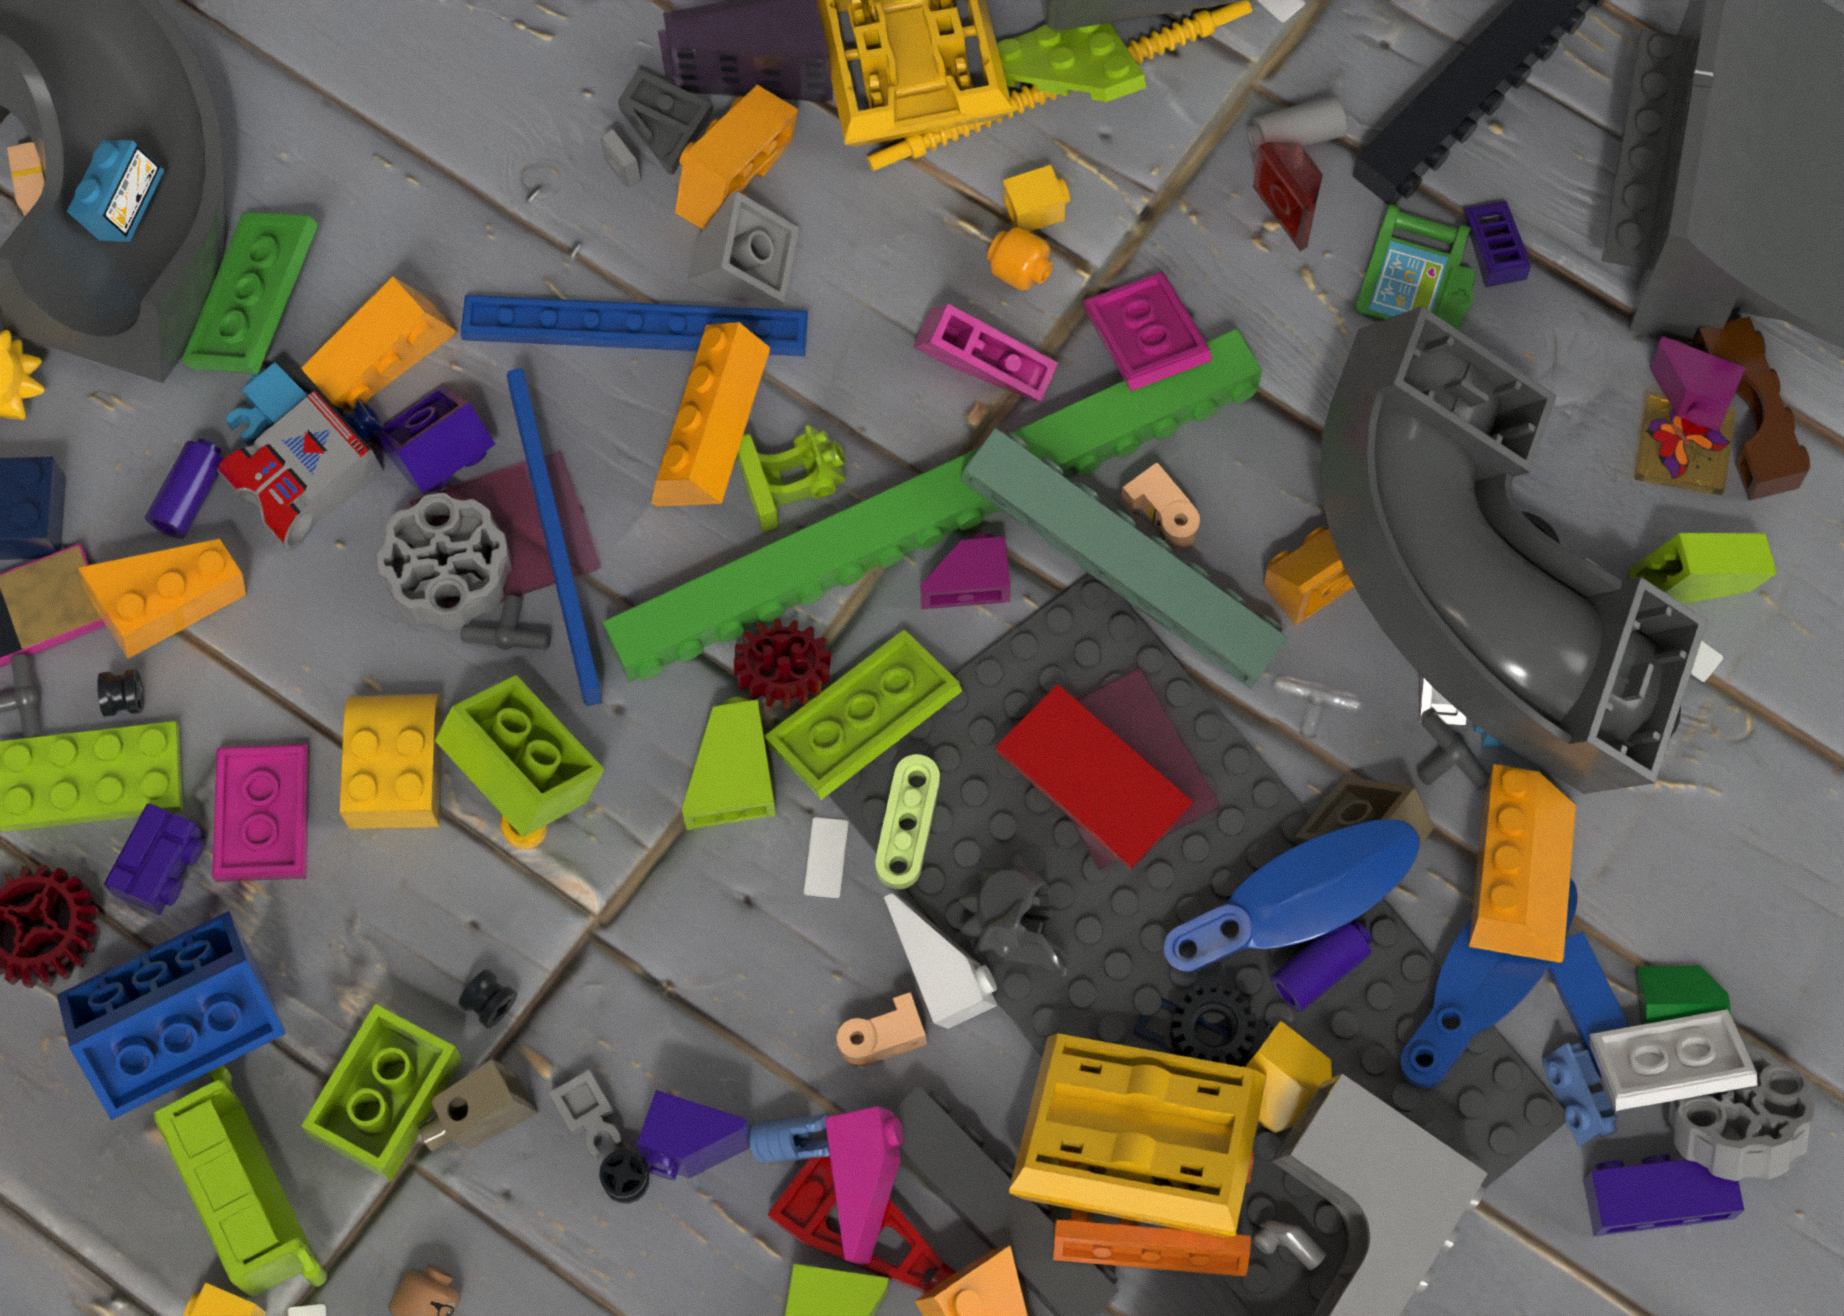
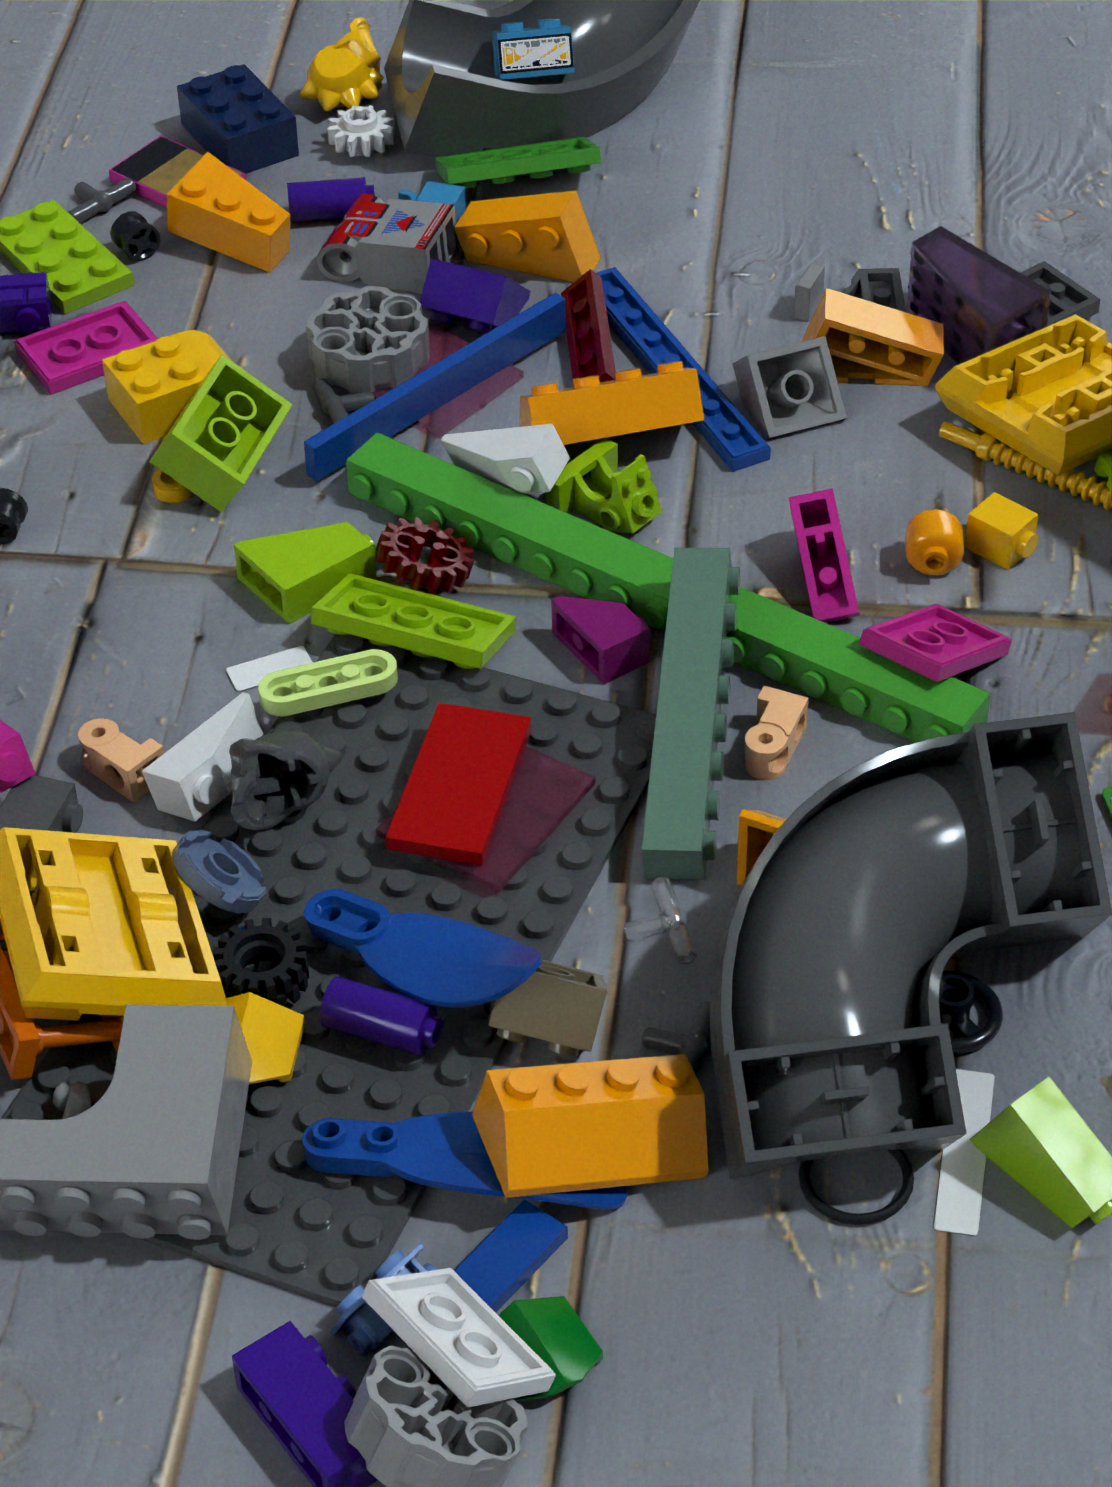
camera: 60 degrees right, 25 degrees down
clear blue bush [342,398,385,442] -> none
none -> sand blue tile [172,830,266,914]
none -> white gear [327,105,395,157]
none -> white slope [441,424,570,494]
none -> dark red plate [561,269,616,386]

